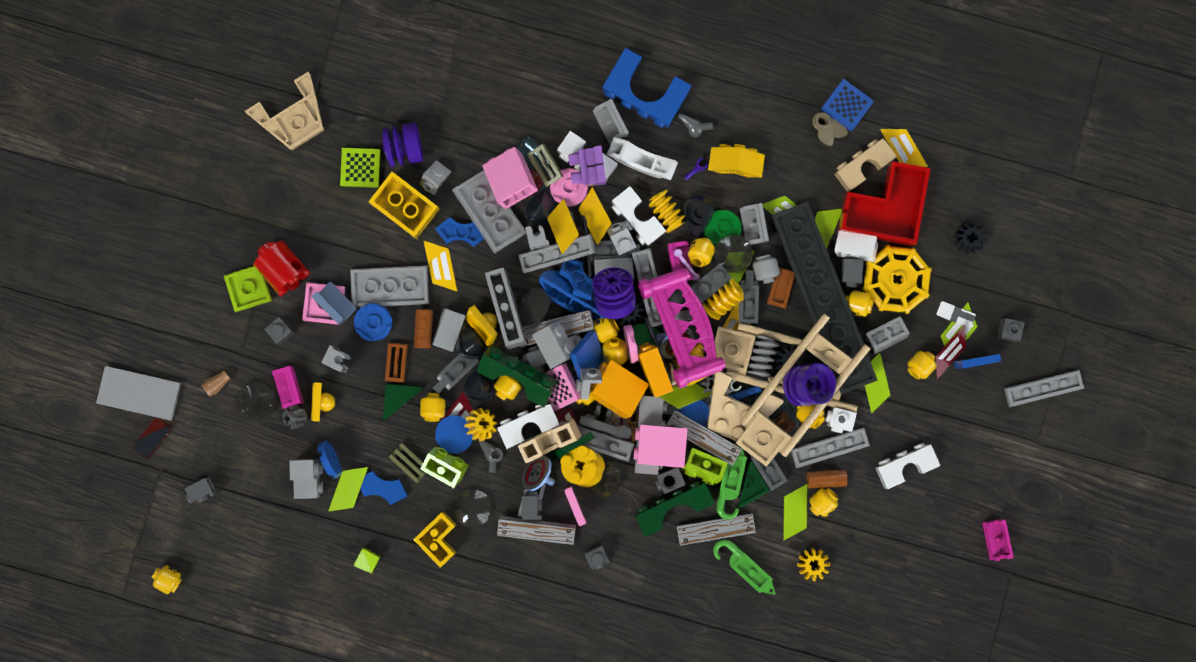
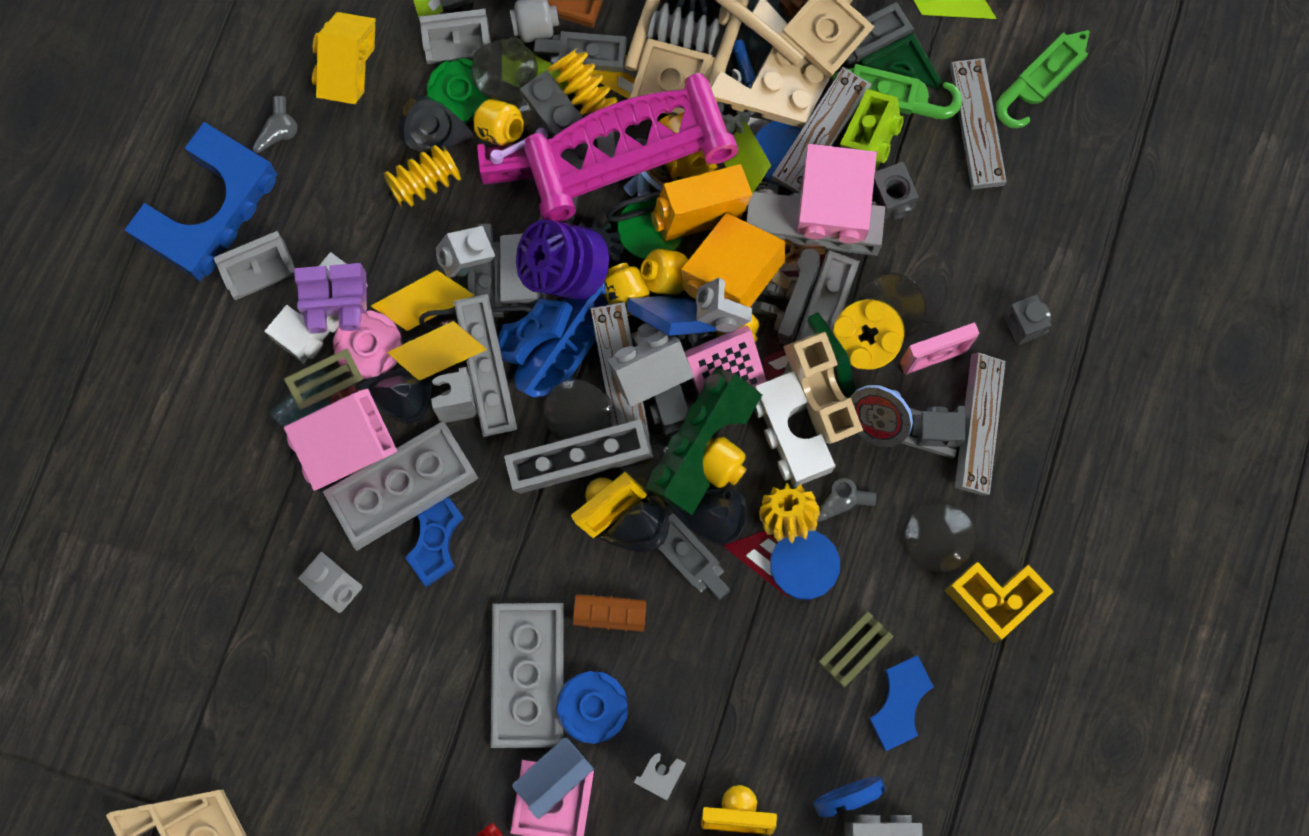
camera: 85 degrees left, 10 degrees down
lime sticker [328,467,368,511] -> none
lime tile [340,148,381,188] -> none
lime slope [353,547,381,573] -> none
yellow brick [369,172,440,239] -> none
dark purple wheel [382,122,423,167] -> none
dark green tile [383,384,422,420] -> none
dark orange tile [385,343,408,383] -> none
yellow head [420,393,445,422] -> none
lime brick [421,447,469,488] -> none
yellow sticker [424,241,457,291] -> none
light grey hinge [431,309,465,352] -> none
white arch [607,137,678,180] -> none
white arch [612,187,666,247] -> none
bright pink tile [623,325,639,363] -> none
light grey tile [632,248,663,327] -> none
dark green arch [635,481,715,537] -> none
dark purple hand [684,158,708,180] -> none

